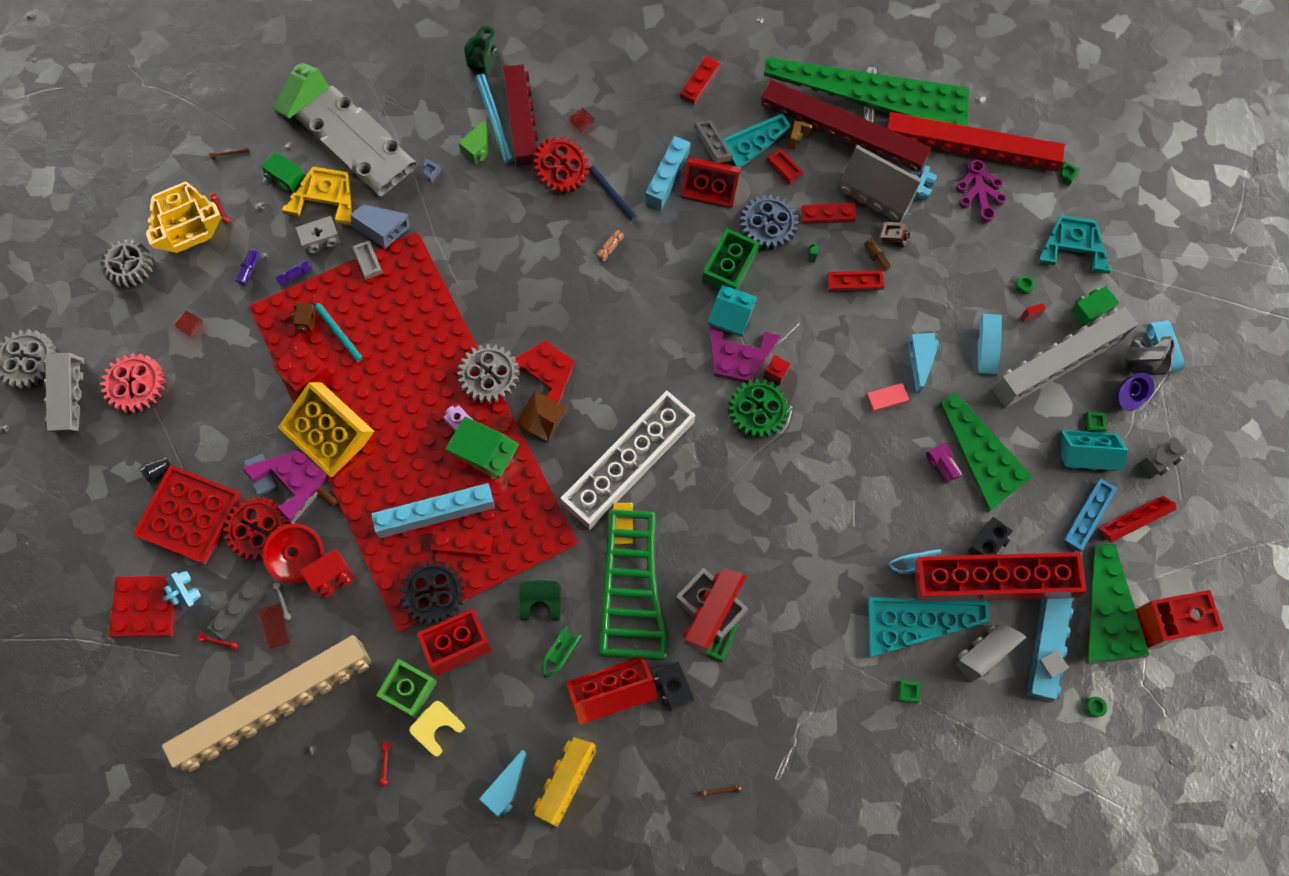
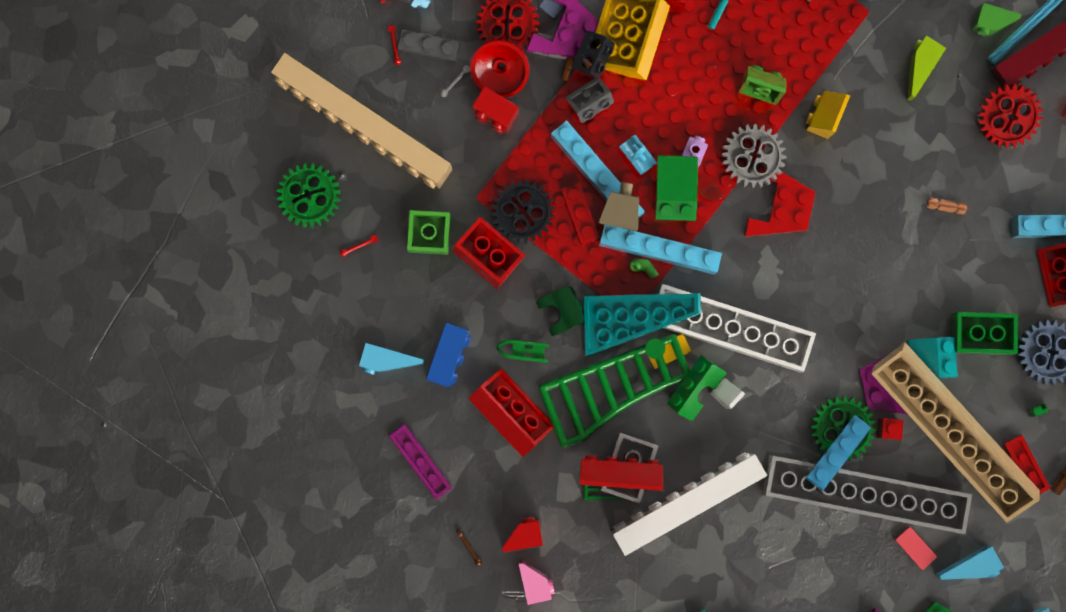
camera: 65 degrees right, 15 degrees up
clear red tile [259,604,290,649] -> none
light yellow piece [410,701,465,757] -> none
reddish brown slope [516,390,567,442] -> none
yellow slope [533,737,596,827] -> none
dark blue bar [588,165,637,221] -> none
black brick [653,661,695,711] -> none
none -> green gear [276,163,341,228]
none -> magenta tile [389,424,452,500]
none -> blue brick [426,323,472,388]
none -> red slope [502,516,543,552]
none -> bright pink slope [519,560,555,605]
none -> dark grey bracket [565,78,614,123]
none -> black brick [571,30,615,80]
none -> teal wing [584,293,701,356]
none -> dark tan torso [599,182,639,231]
none -> medium azure brick [599,225,722,275]
none -> white brick [611,452,767,556]
none -> medium azure hips [619,135,657,175]
none -> bright green arm [630,258,659,279]
none -> green tile [645,339,665,359]
none -> green arch [667,355,727,421]
none -> white slope [709,378,745,409]
none -> bright green slope [739,65,786,105]
none -> light grey brick [762,455,972,534]
none -> yellow slope [806,91,850,139]
none -> dark azure plate [806,415,871,491]
none -> tan brick [871,342,1040,523]
none -> lime slope [907,35,946,101]

